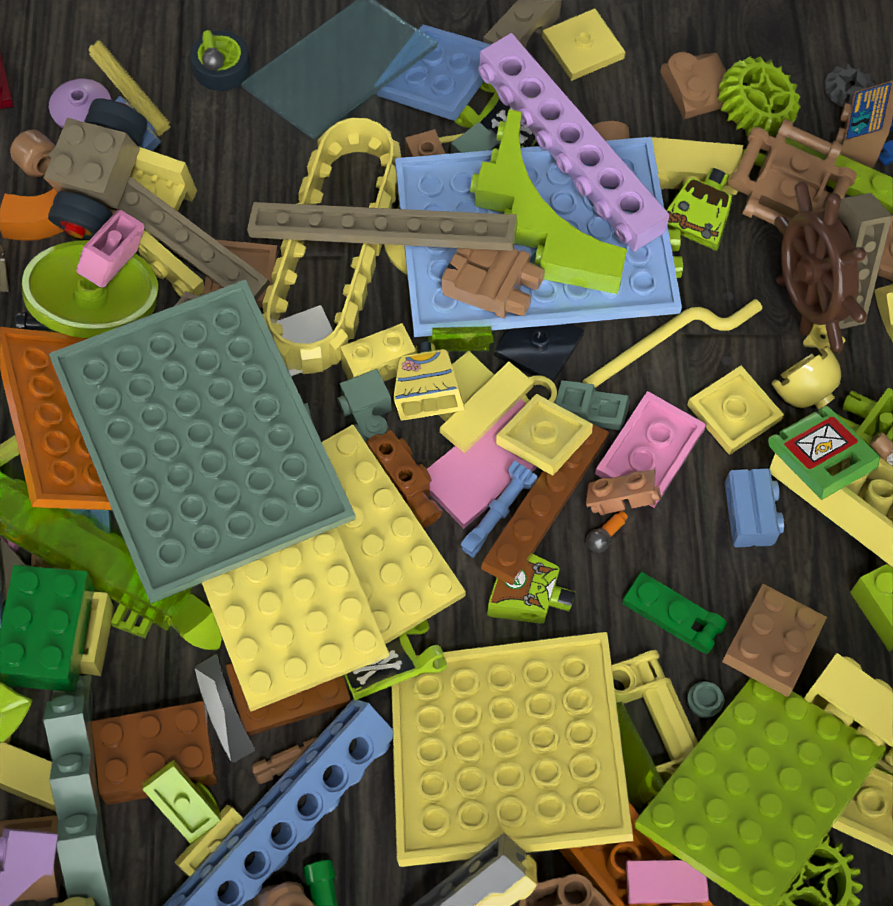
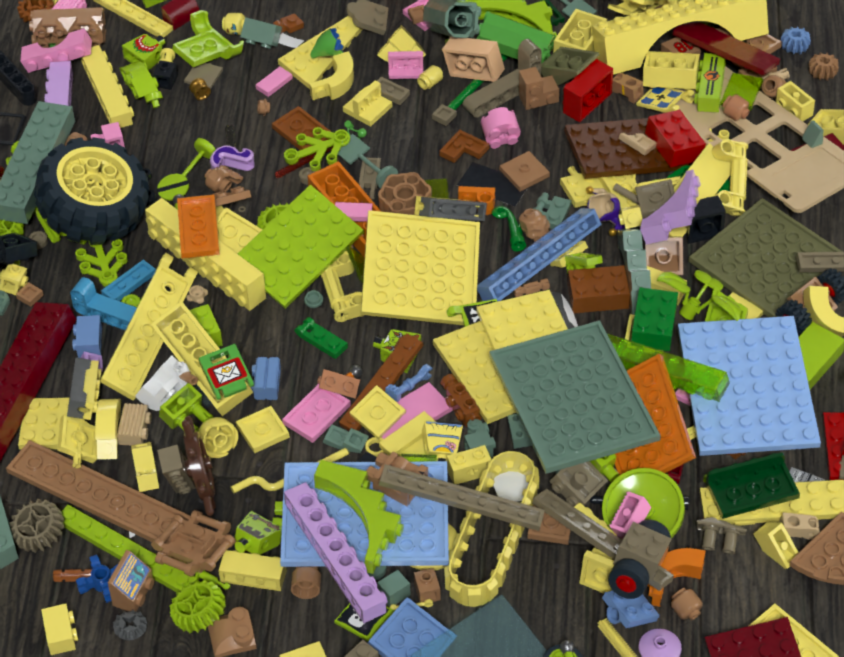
camera: 170 degrees left, 15 degrees down
medium nougat plate [722,584,827,697] -> none

